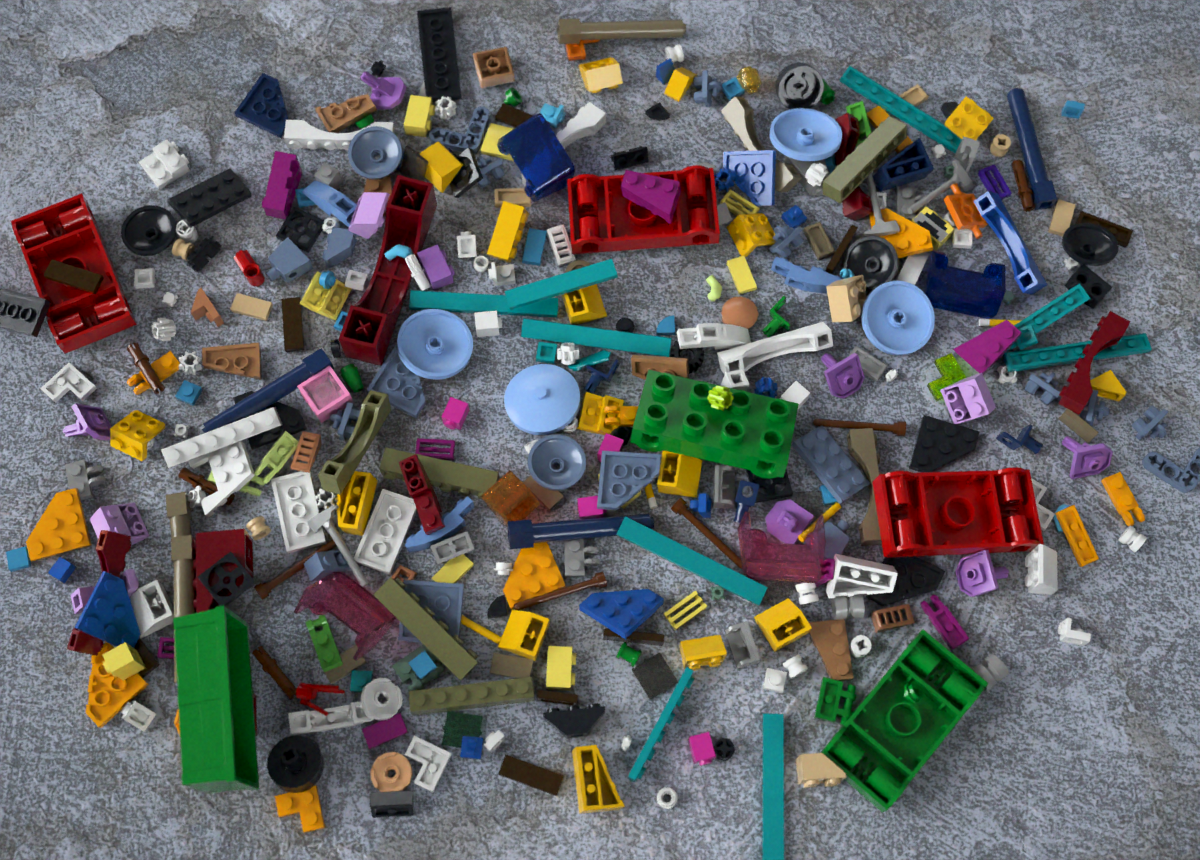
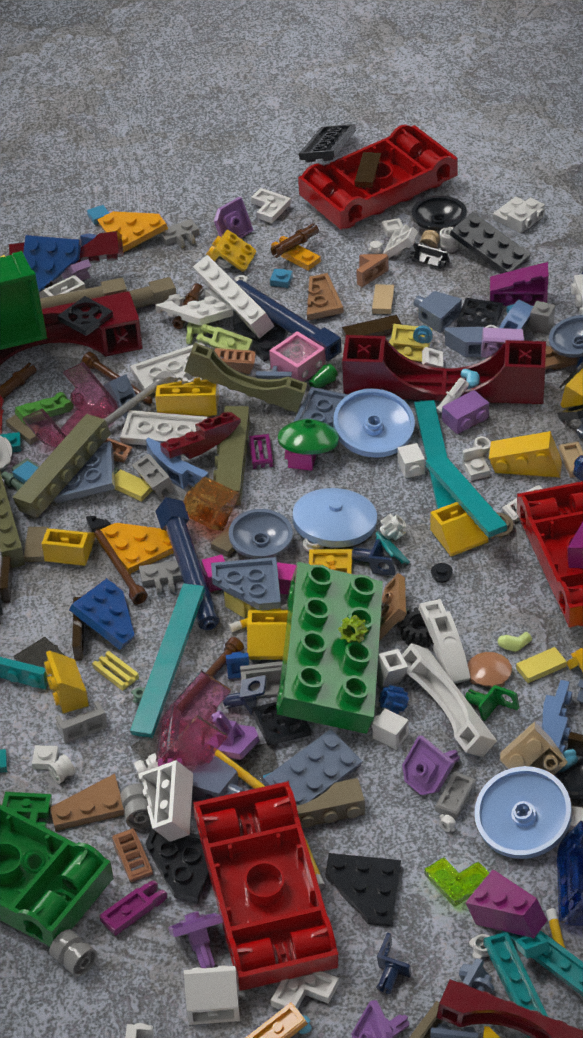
camera: 85 degrees right, 25 degrees down
lavender slope [90,503,149,545] -> none
white gear [152,317,176,341] -> none
white gear [178,351,202,375] -> none
red piece [233,250,265,287] -> none
tan wheel [246,516,271,540] -> none
white bracket [457,231,477,258] -> none
yellow bar [461,615,501,645] -> none
white plate [494,562,513,575] -> none
teal tile [521,318,672,357] -> none
dark azure tile [522,228,547,266] -> none
teal plate [536,342,557,364] -> none
light yellow brick [546,646,576,691] -> none
green bush [616,642,642,667] -> none
dark azure tile [656,315,675,336] -> none
yellow slope [754,598,812,652] -> none
reddish brown piece [813,419,906,437] -> none
white wheel [849,635,871,658] -> none
lavender slope [940,373,996,424] -> none
none -> green dish [278,419,339,455]
none -> white plate [383,224,418,259]

